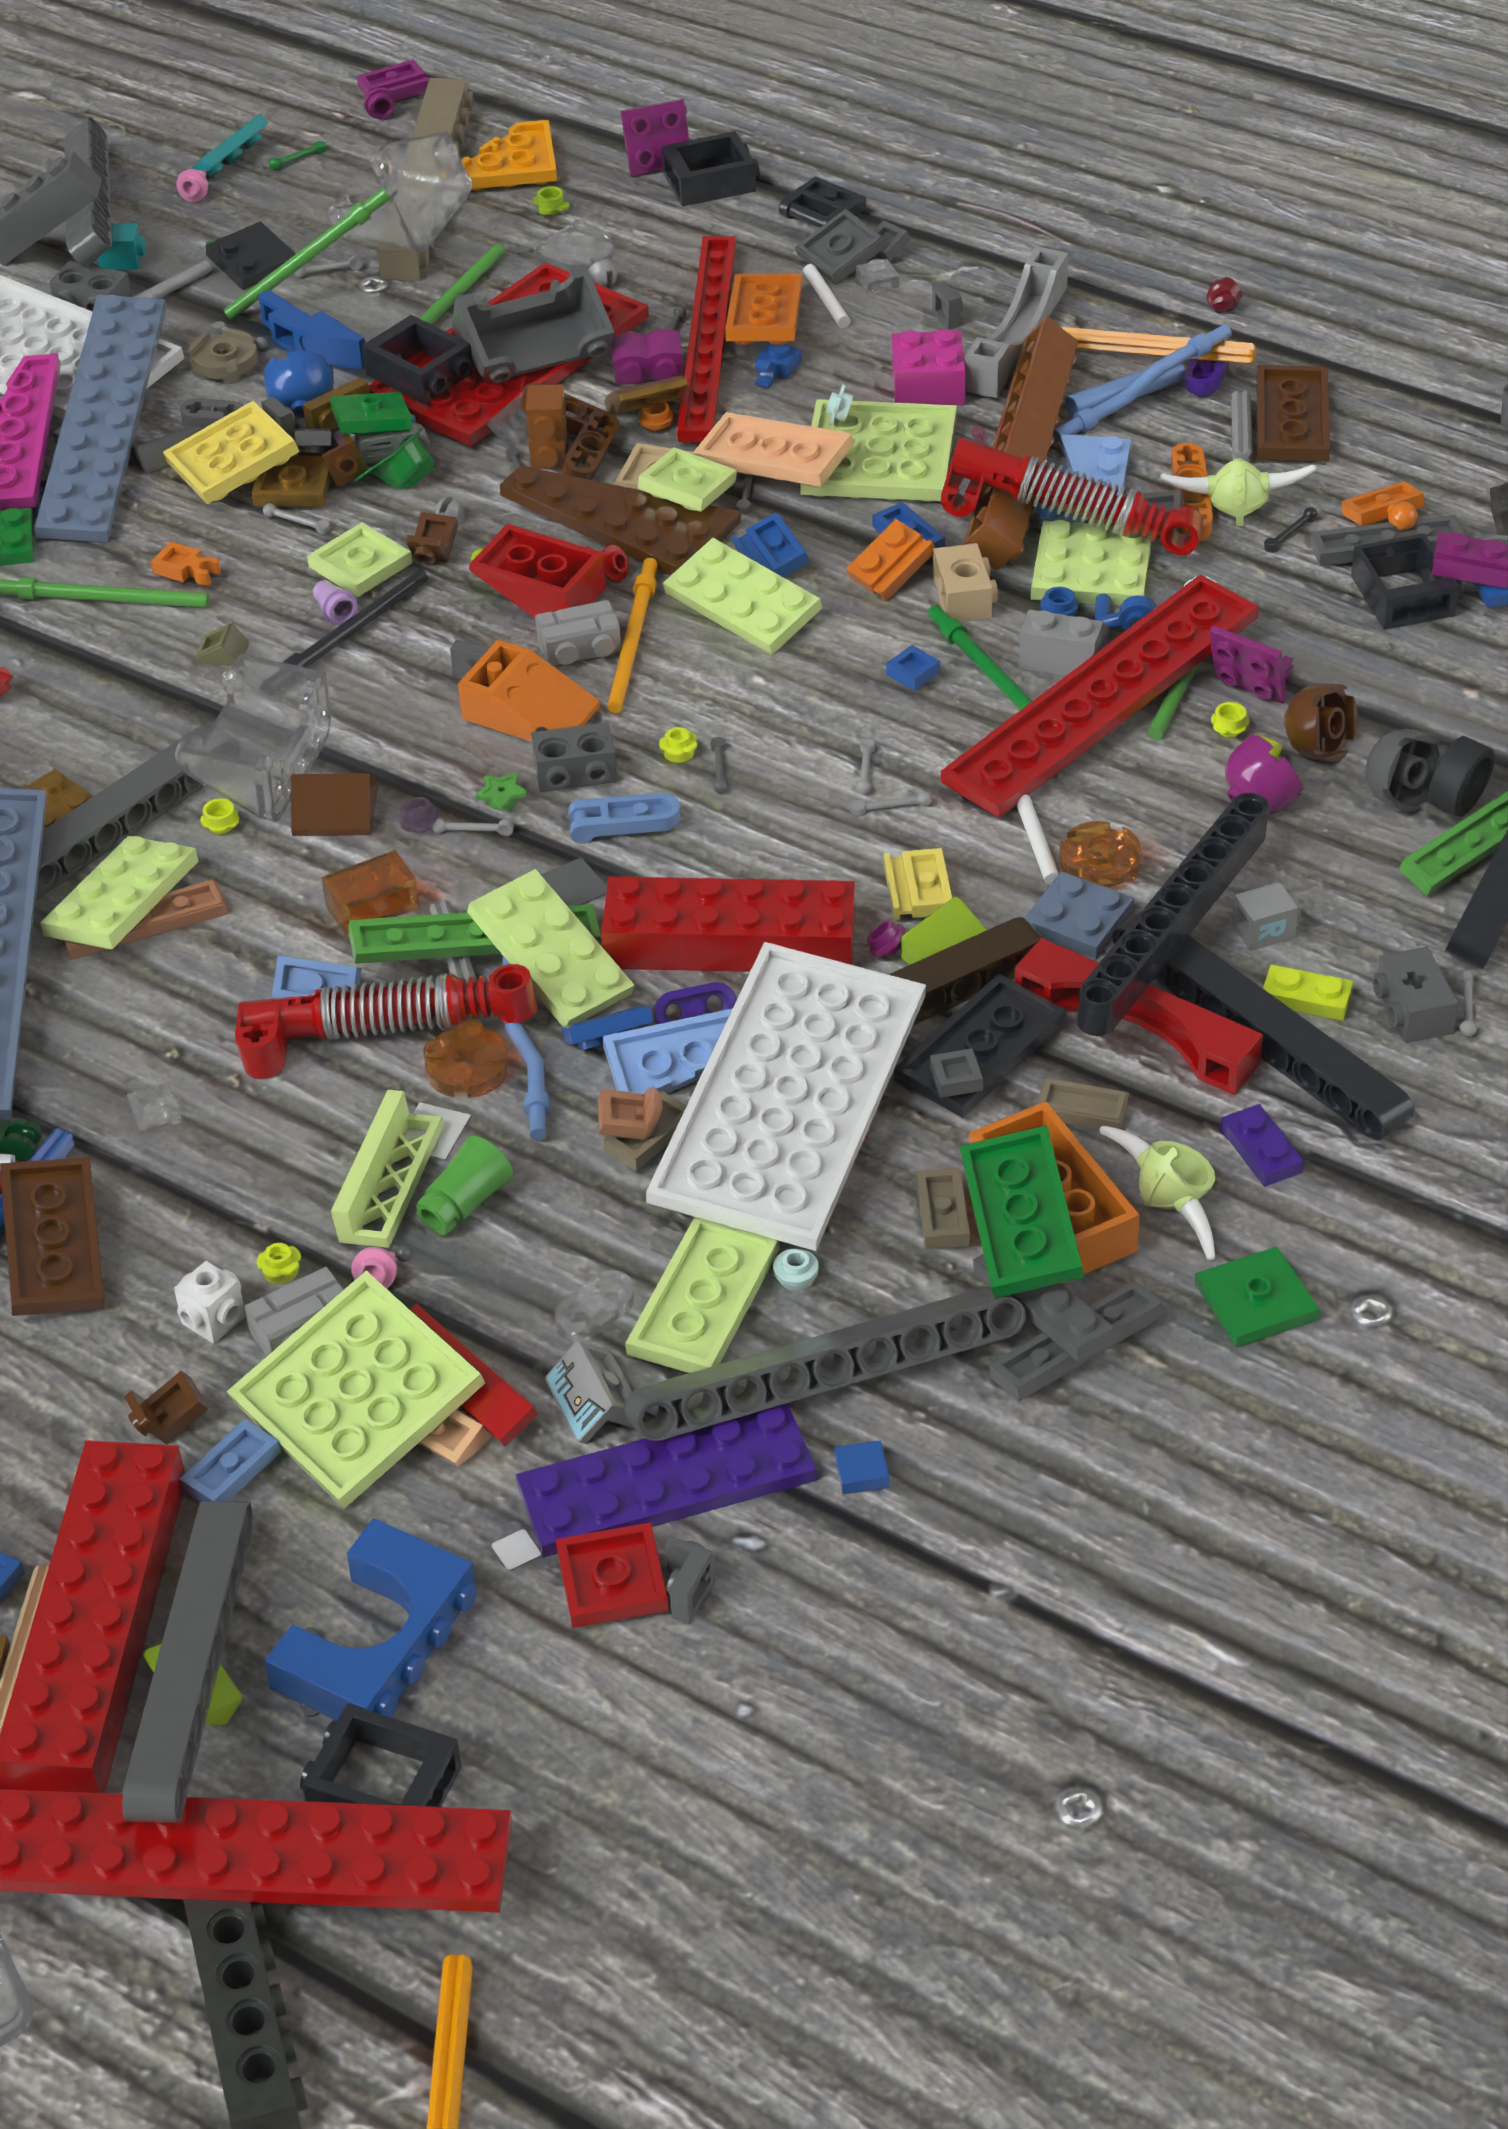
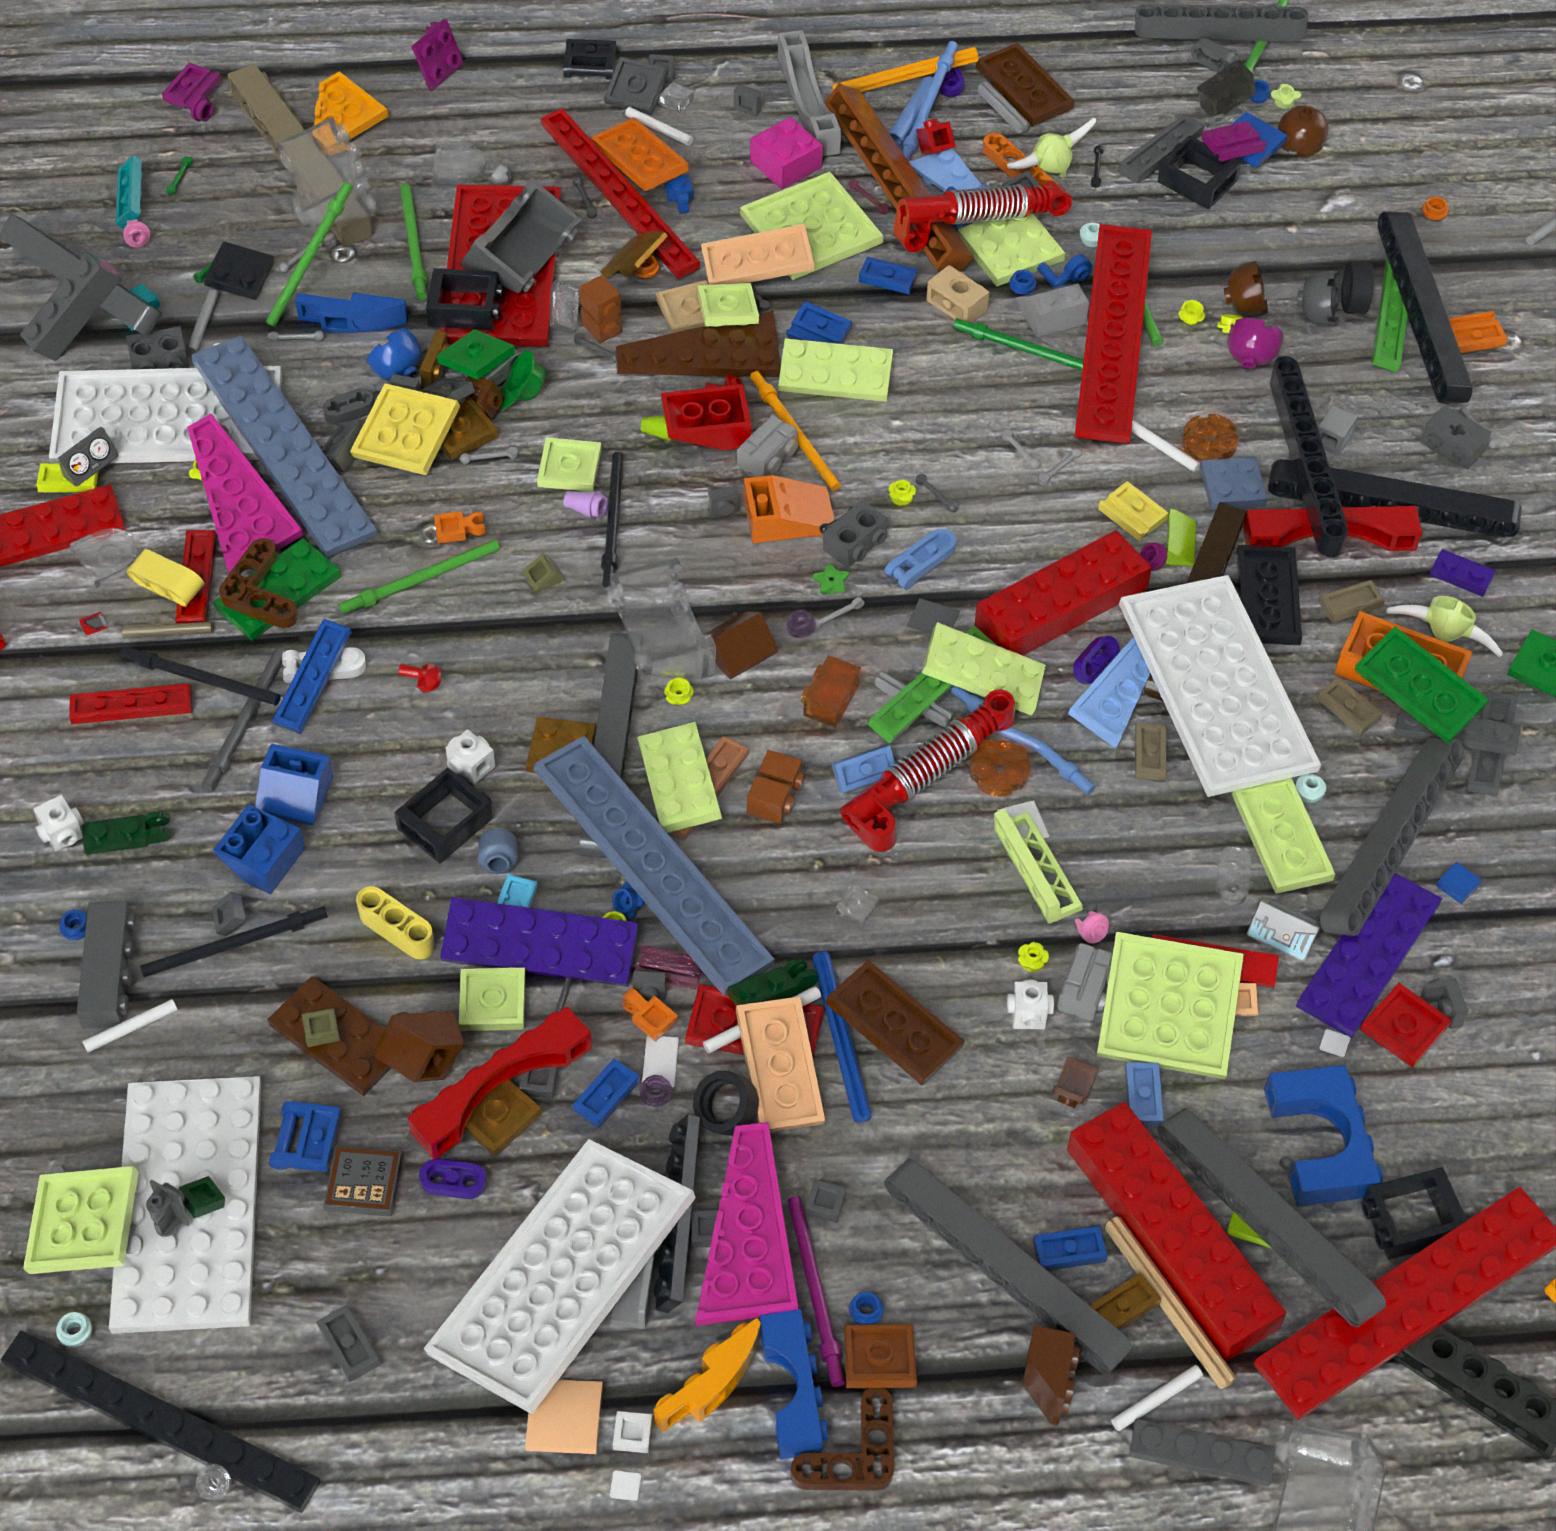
camera: 40 degrees left, 10 degrees up
dark tan plate [189,329,259,384] -> none
reddish brown bracket [406,512,459,564] -> none
bright green plant [416,1135,514,1235] -> none
light grey hinge [435,496,465,526] -> none
reddish brown beam [520,383,619,480] -> none
lime plate [533,186,570,216] -> none
blue plate [561,1005,654,1050] -> none
nougat plate [598,1087,663,1140] -> none
magenta brick [612,329,684,385] -> none
black window [662,131,760,207] -> none
light aqua plate [826,384,854,426] -> none
orange plate [846,519,935,601] -> none
blue plate [886,645,940,691] -> none
dark grey plate [930,1049,983,1098] -> none
dark red plate [1206,277,1242,313] -> none
magenta plate [1209,625,1294,704] -> none
neon yellow plate [1263,964,1354,1021] -> none
orange plate [1342,481,1425,531] -> none
none -> dark orange piece [747,750,806,824]
none -> red brick [916,118,956,154]

